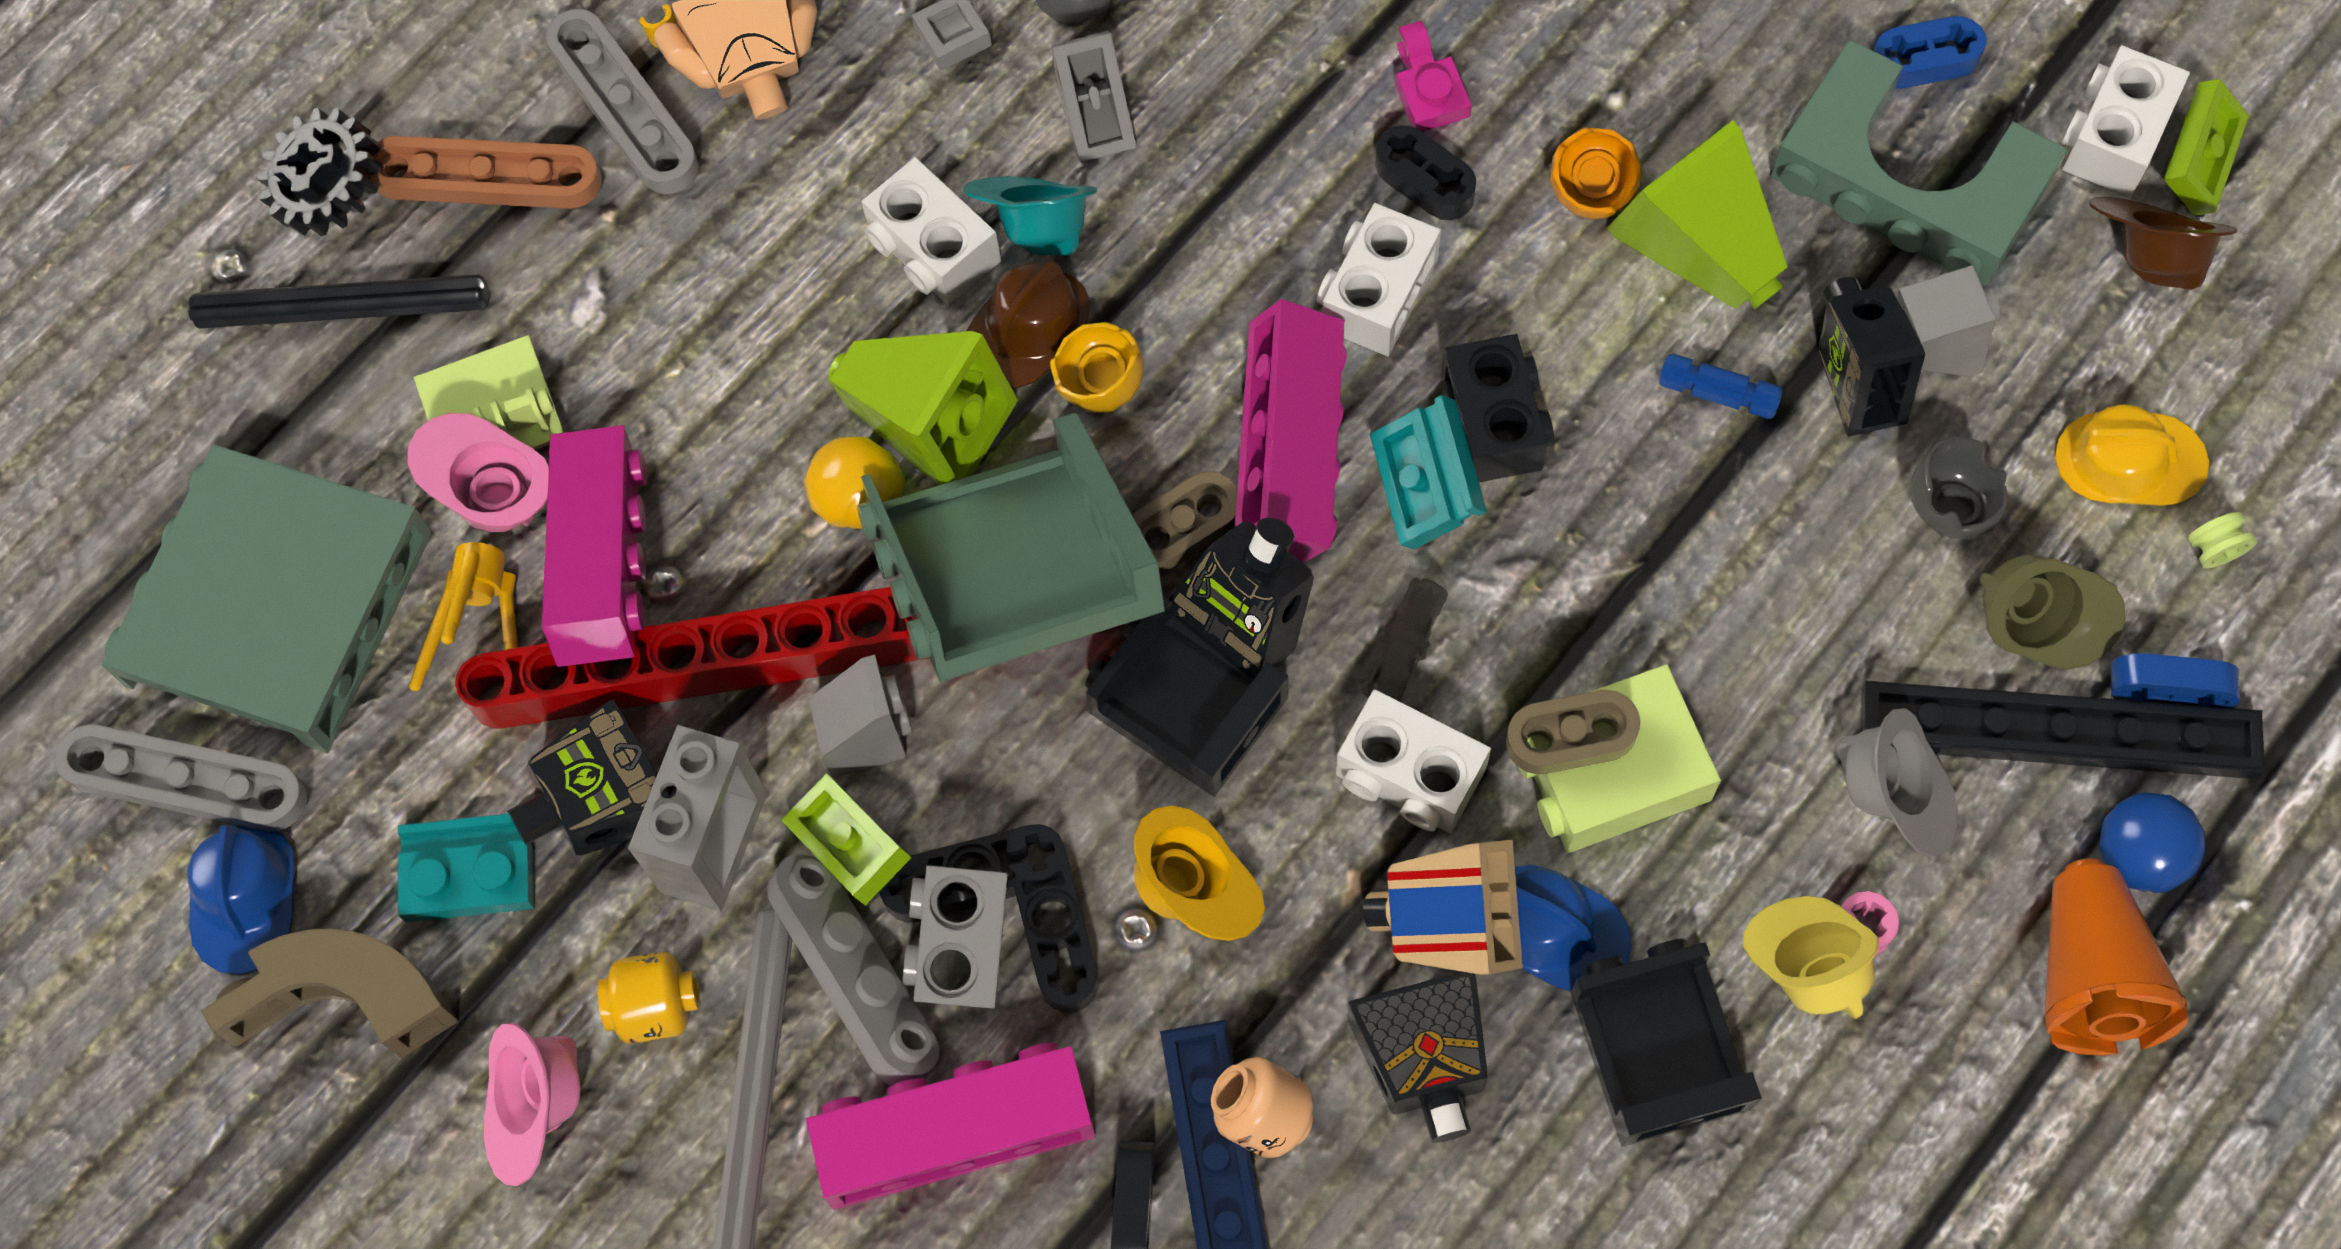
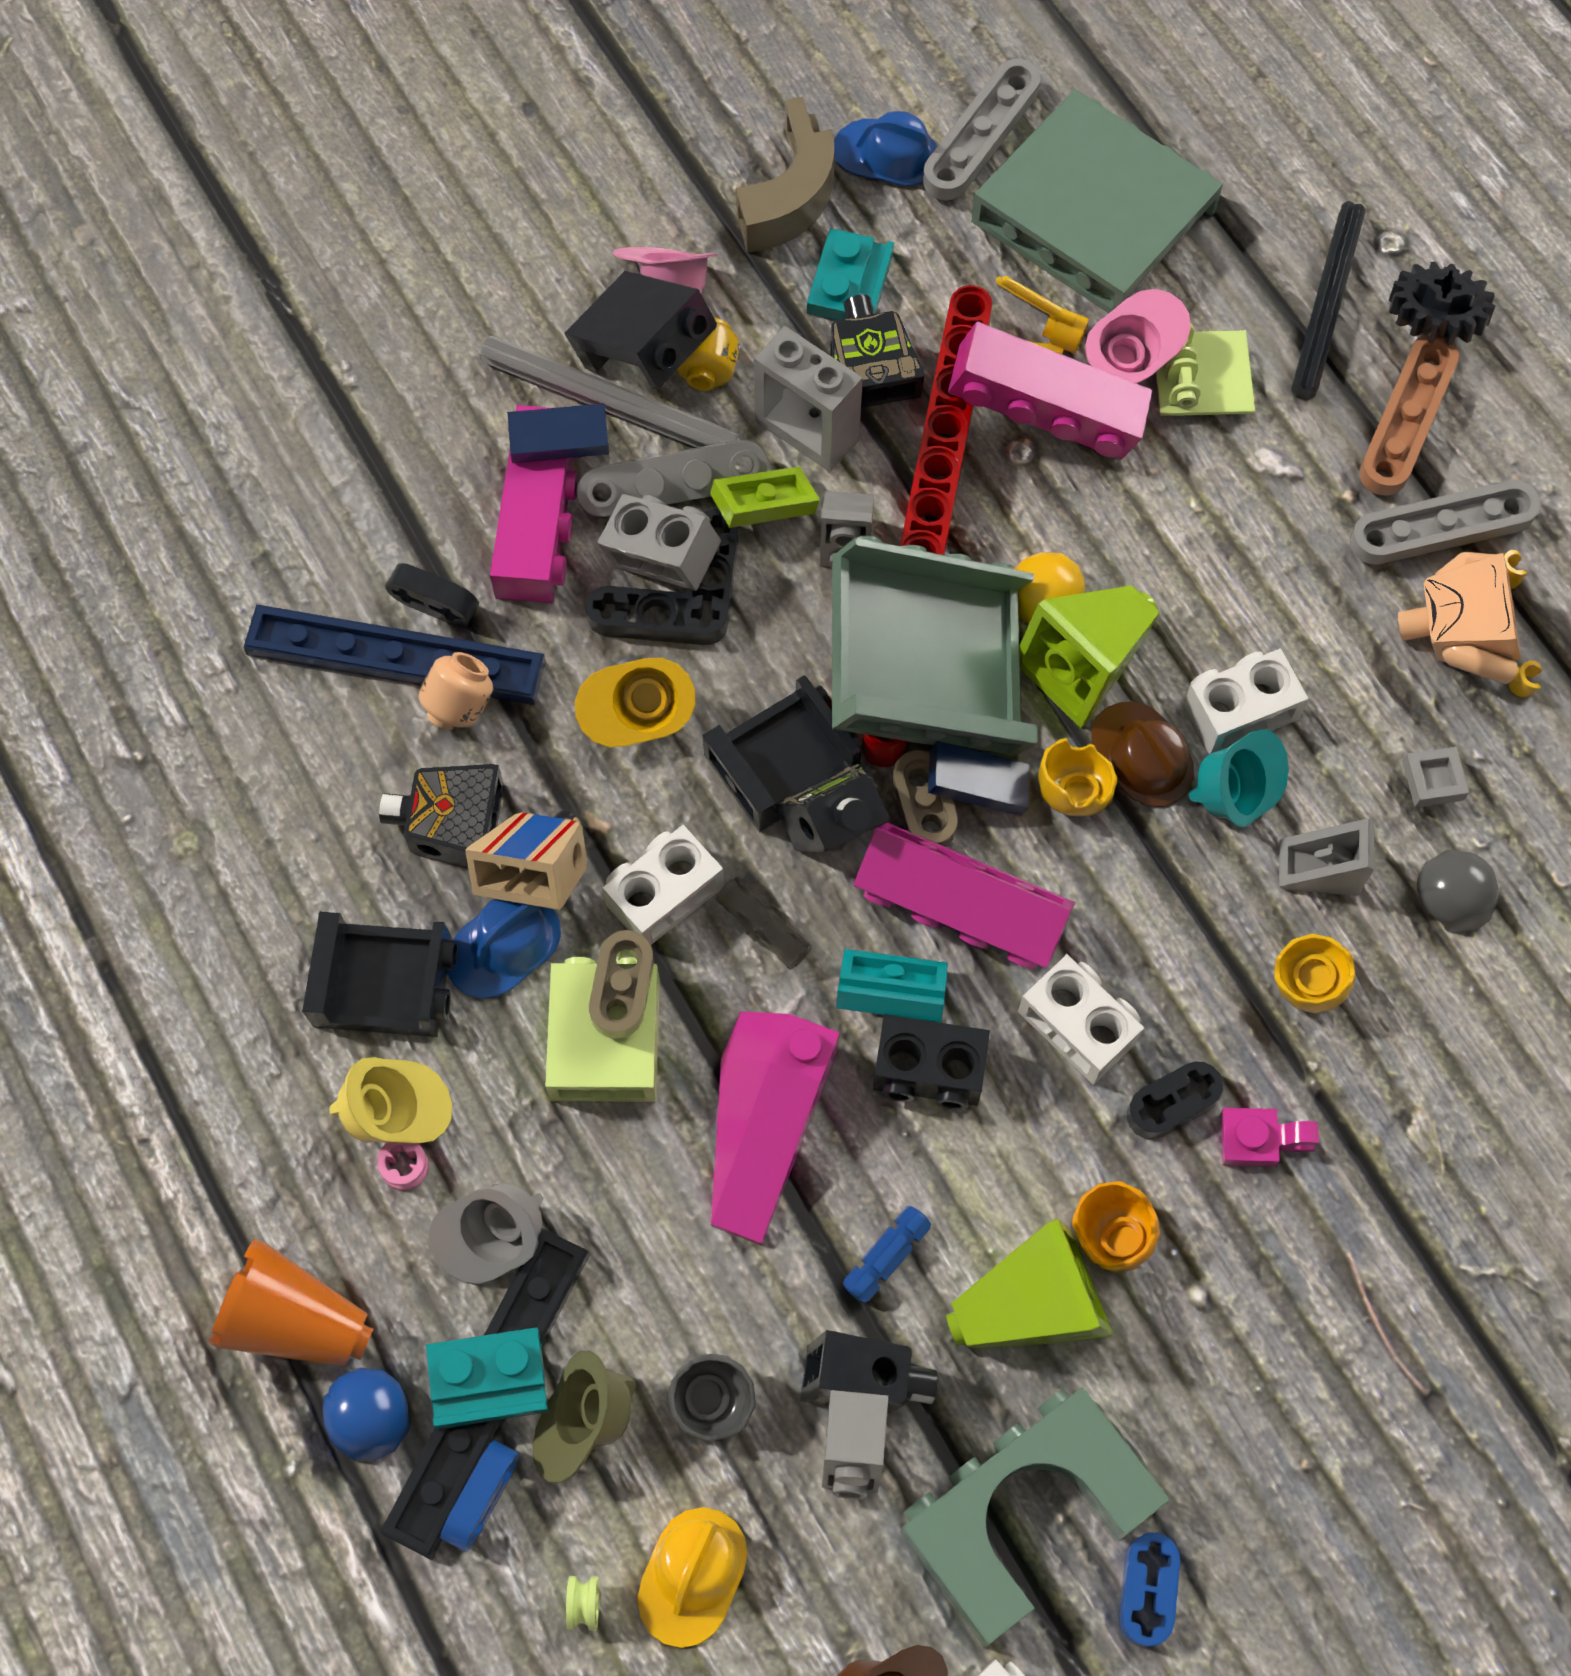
camera: 105 degrees right, 0 degrees up
none -> teal plate [426,1327,549,1429]
none -> dark blue tile [507,403,609,463]
none -> black panel [564,271,717,388]
none -> dark pink wedge [711,1011,840,1246]
none -> dark blue tile [928,741,1029,816]
none -> yellow hair [1274,933,1355,1014]

